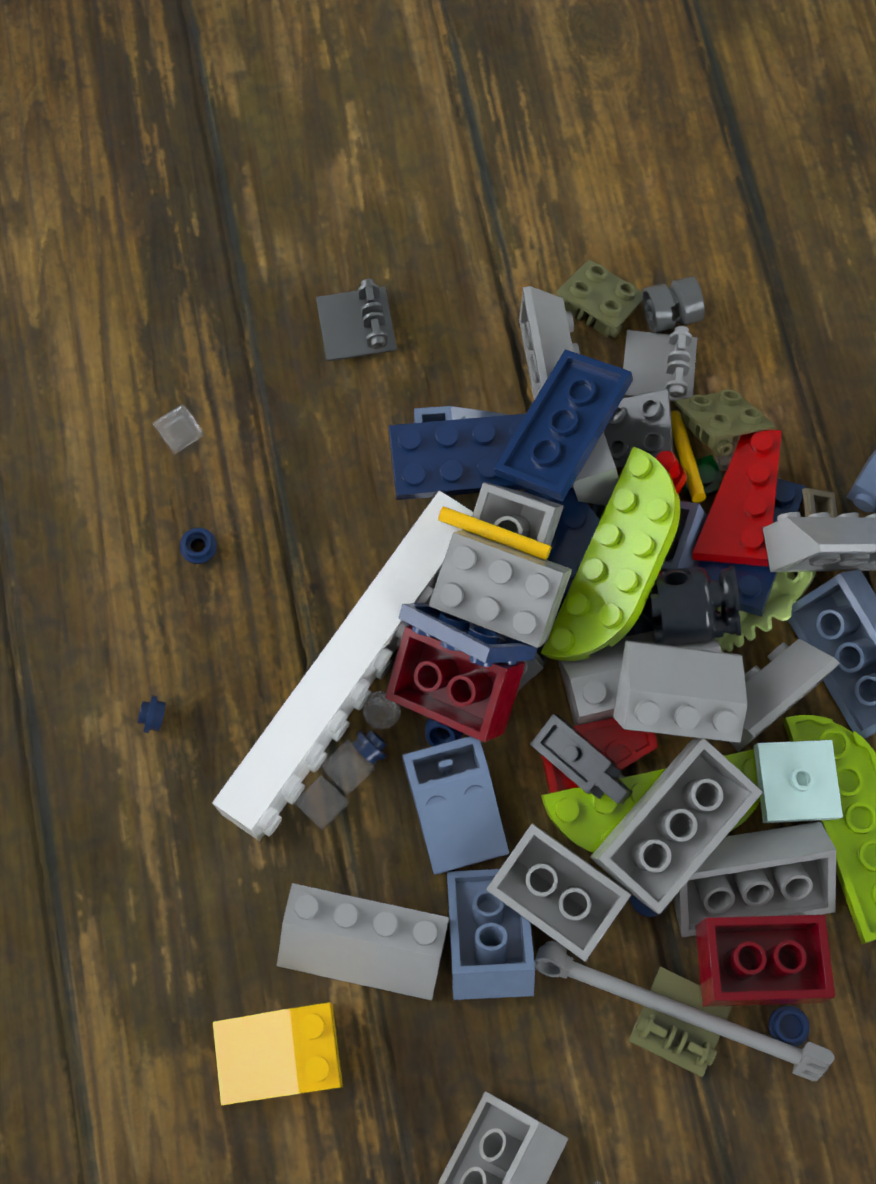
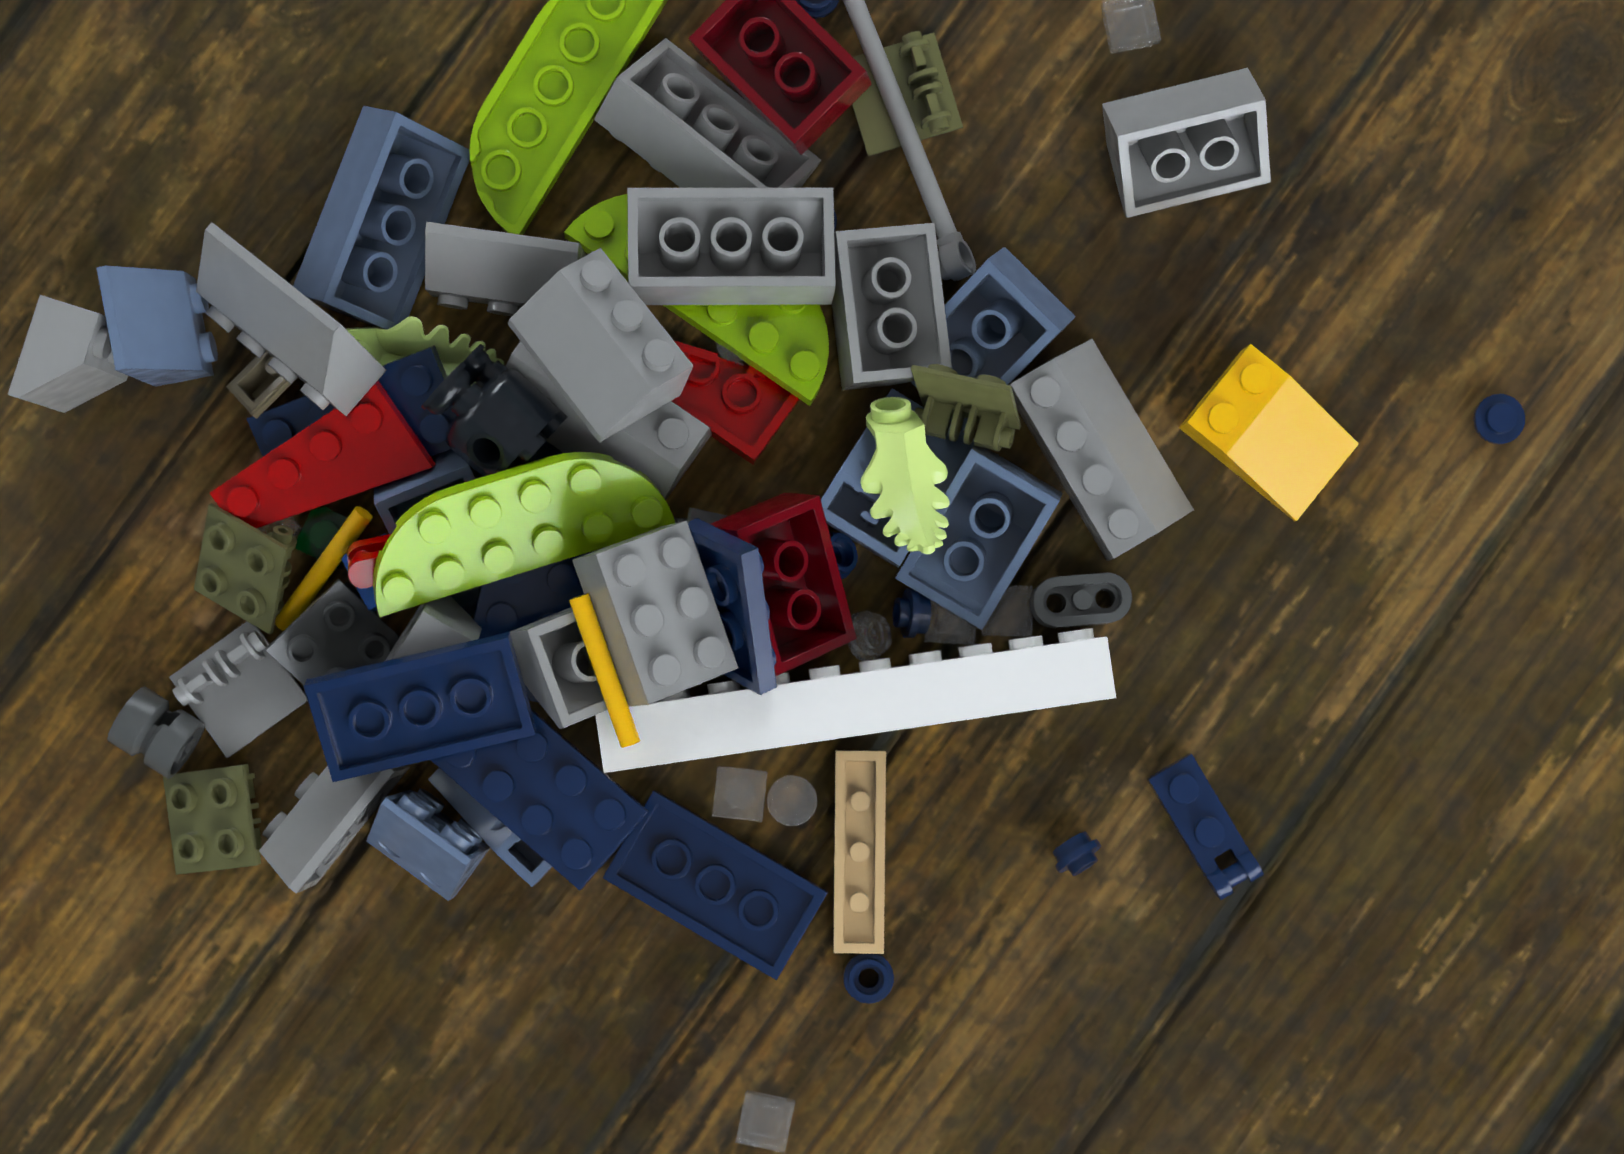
camera: 130 degrees left, 15 degrees up
dark grey hinge [316,279,397,362] -> none
hinge [530,714,633,804] -> none
light aqua plate [753,740,843,823] -> none
none -> sand blue slope [366,788,490,901]
none -> dark blue plate [603,790,828,980]
none -> clear plate [712,765,768,822]
none -> clear plate [767,775,817,826]
none -> tan plate [833,750,886,954]
none -> yellowish green plant [860,397,950,554]
none -> sand blue slope [895,446,1063,630]
none -> olive hinge [911,364,1021,451]
none -> dark grey plate [1029,572,1132,629]
none -> dark blue plate [1147,753,1264,901]

